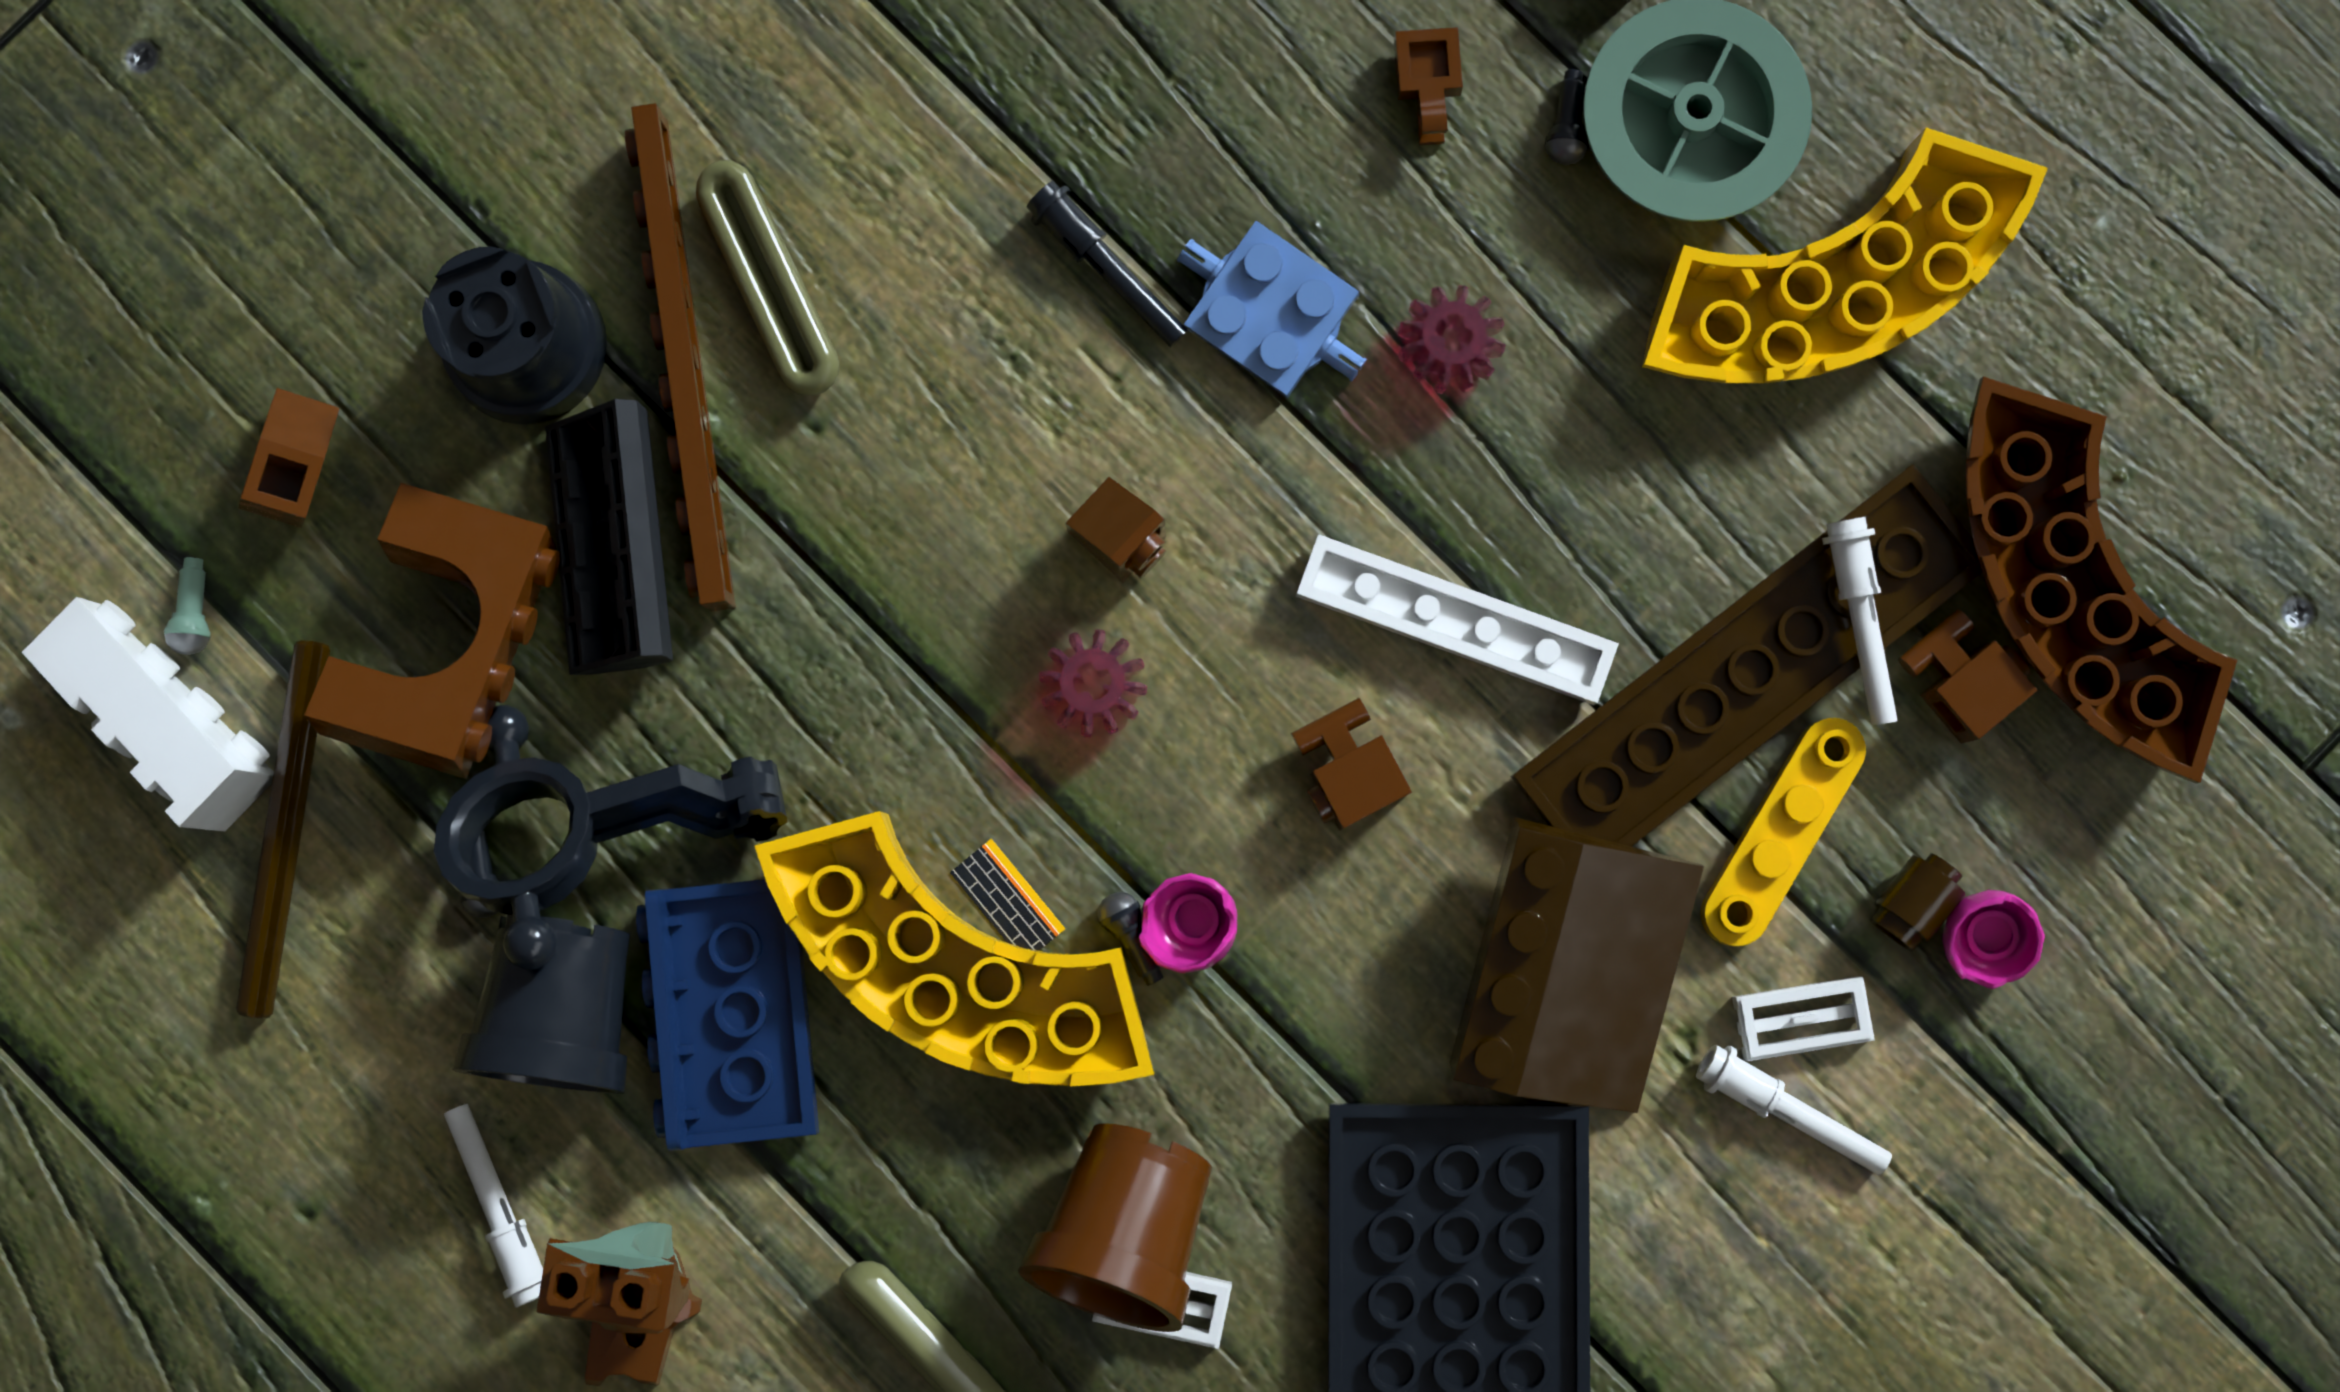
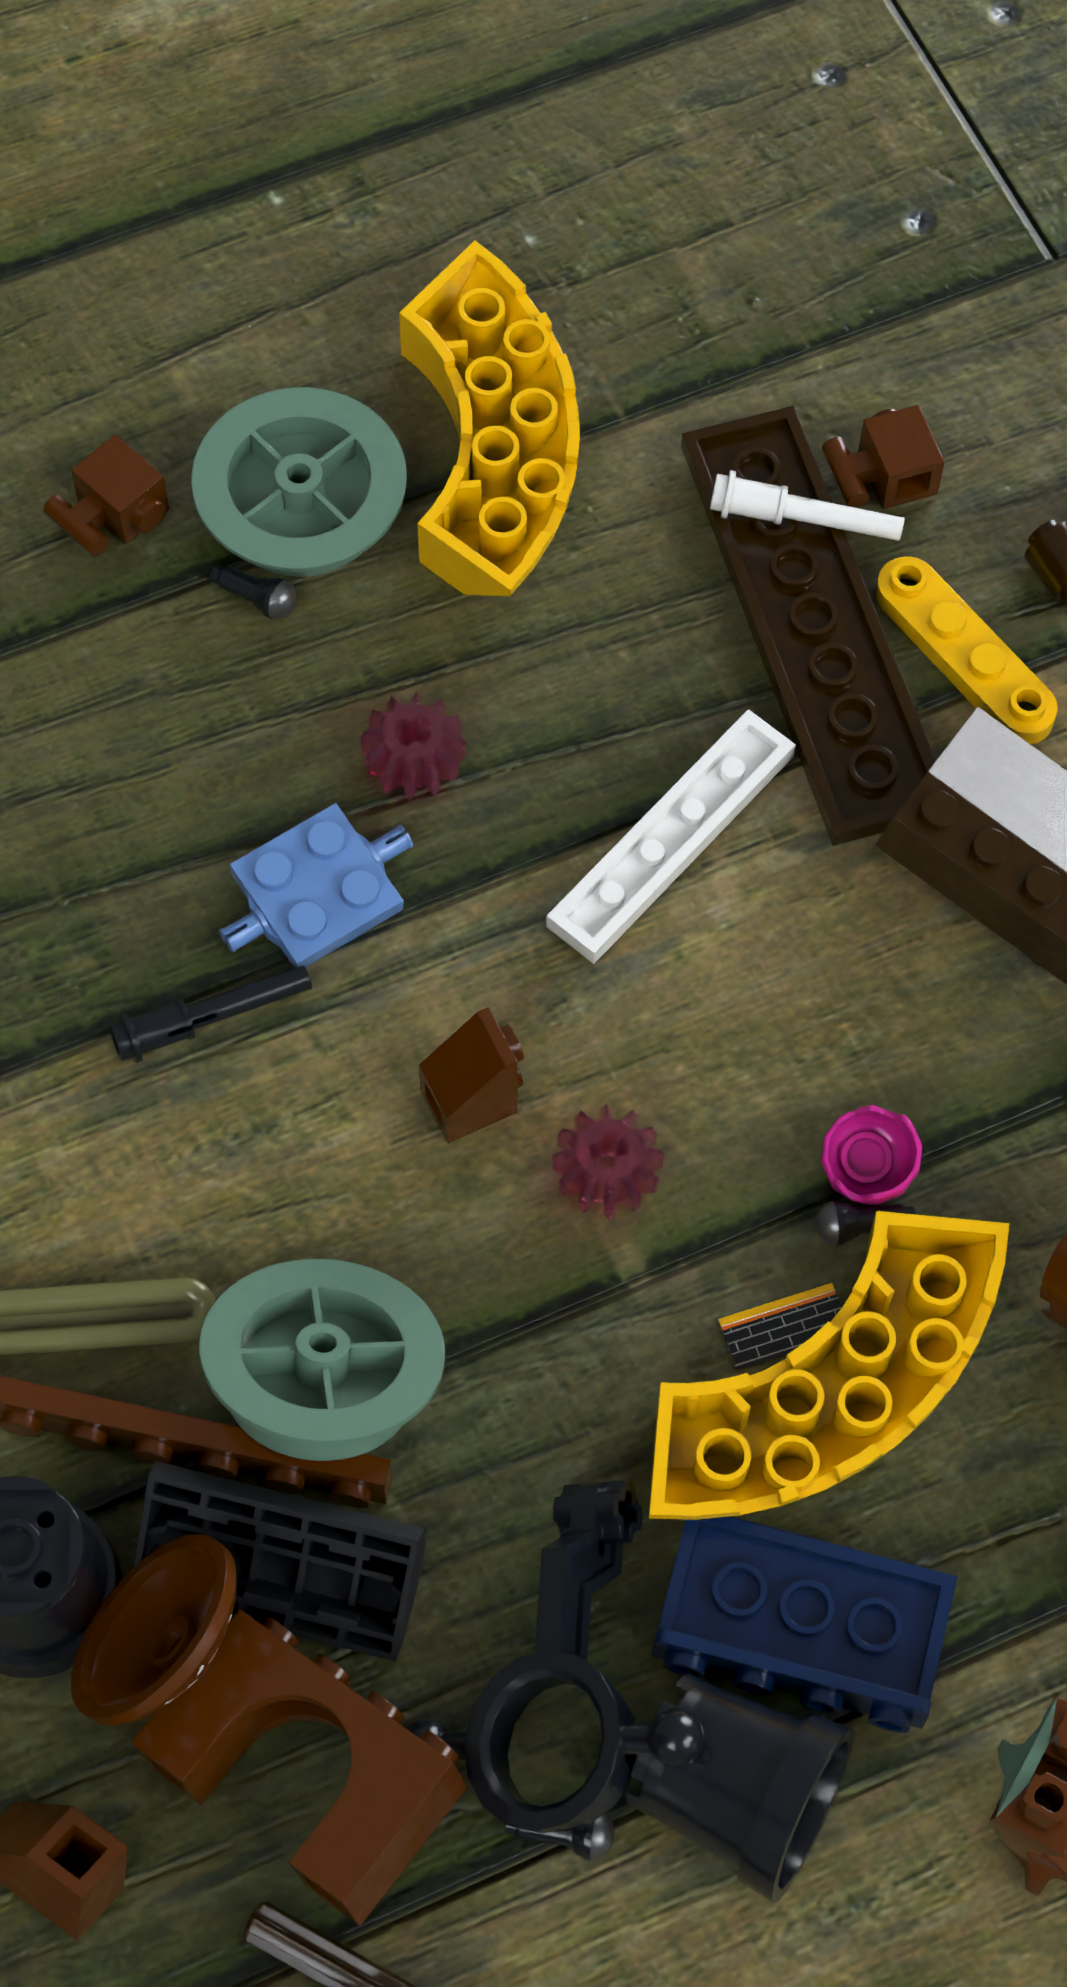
camera: 75 degrees left, 20 degrees down
white pin [444,1104,543,1308] -> none
reddish brown brick [1291,698,1412,830] -> none
reddish brown plate [1394,27,1463,146] -> none
reddish brown brick [1966,376,2237,784] -> none
none -> reddish brown dish [71,1534,237,1726]
none -> sand green piece [199,1259,445,1461]

